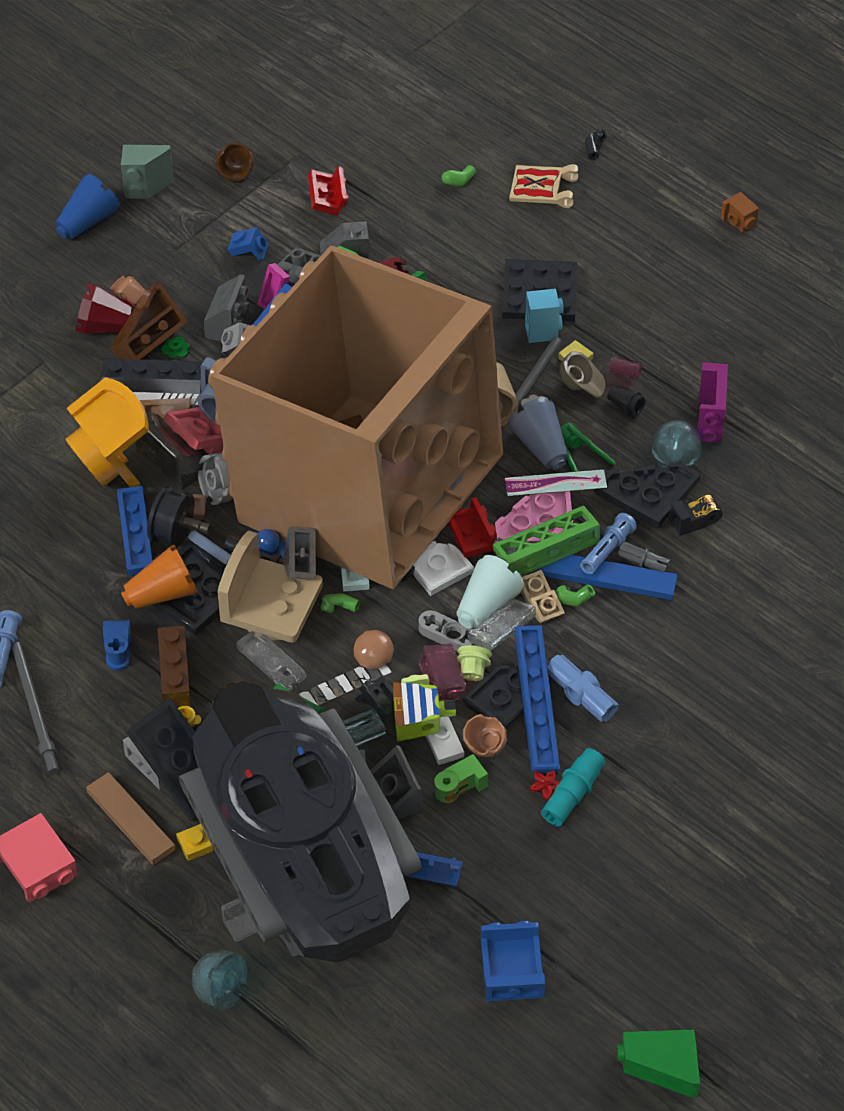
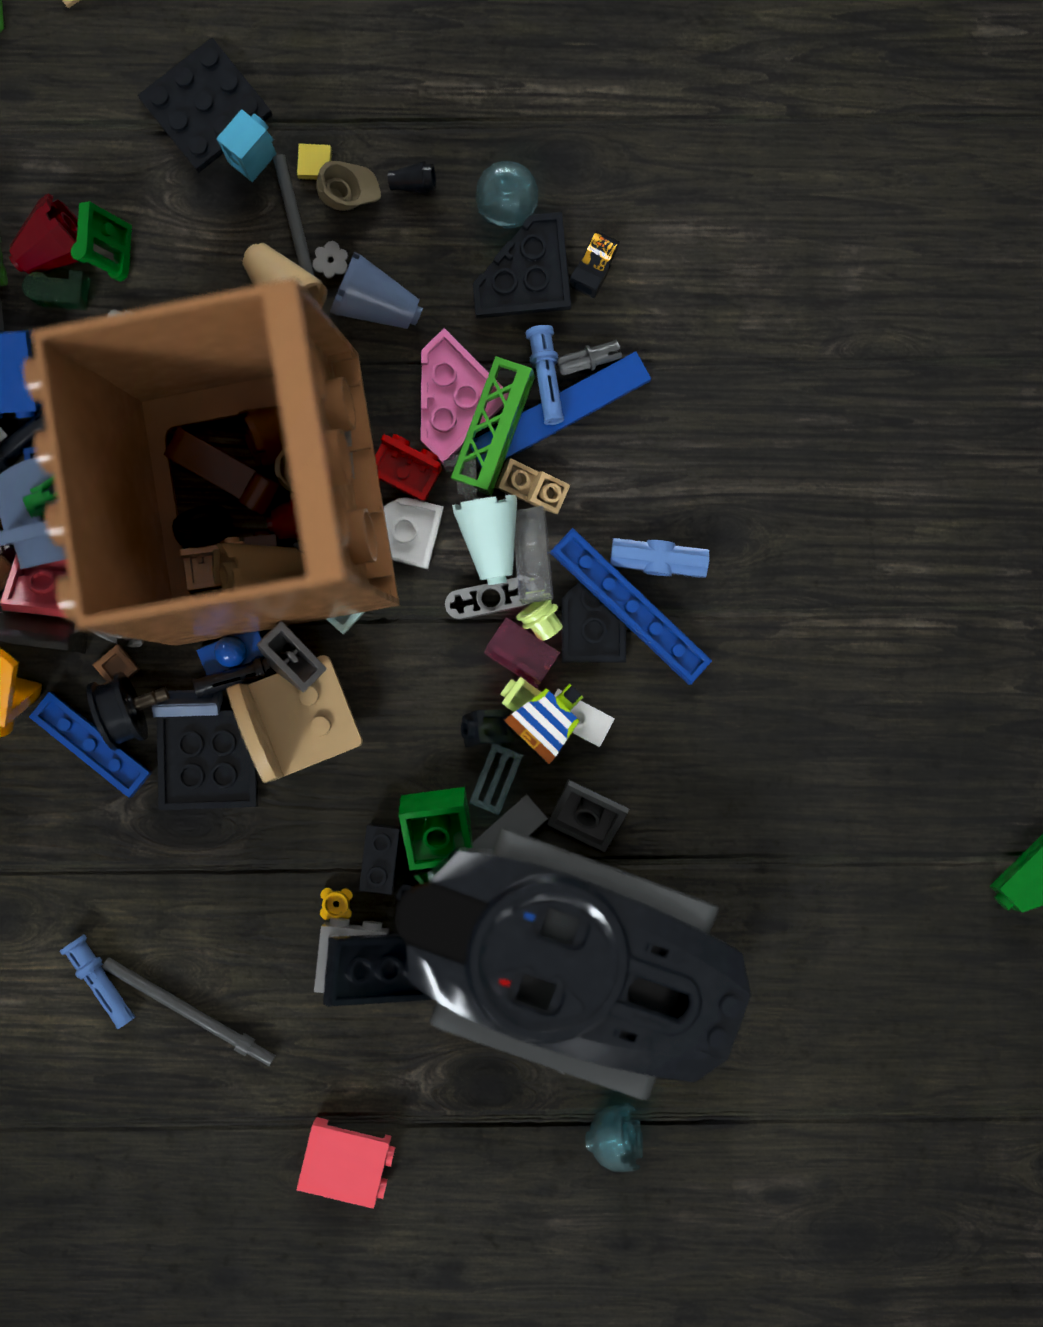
camera: 45 degrees left, 35 degrees up
medium nougat tile [86,772,175,865] -> none
blue piece [103,619,132,671] -> none
orange cone [121,545,198,609] -> none
reddish brown brick [158,626,191,708] -> none
clear plate [237,631,307,690] -> none
sticker [298,664,391,705] -> none
bright green arm [320,593,360,613] -> none
nougat hair [354,630,394,669] -> none
blue hinge [407,852,463,887] -> none
bright green leg [435,754,488,803] -> none
nougat hair [463,714,507,757] -> none
blue panel [481,921,545,1001] -> none
sticker [505,470,607,496] -> none
red plant [530,770,560,801] -> none
teal piece [541,748,606,826] -> none
bright green arm [556,584,595,607] -> none
green plant [561,423,616,472] -> none
clear pink pin [609,356,642,380] -> none
magenta panel [696,362,728,443] -> none

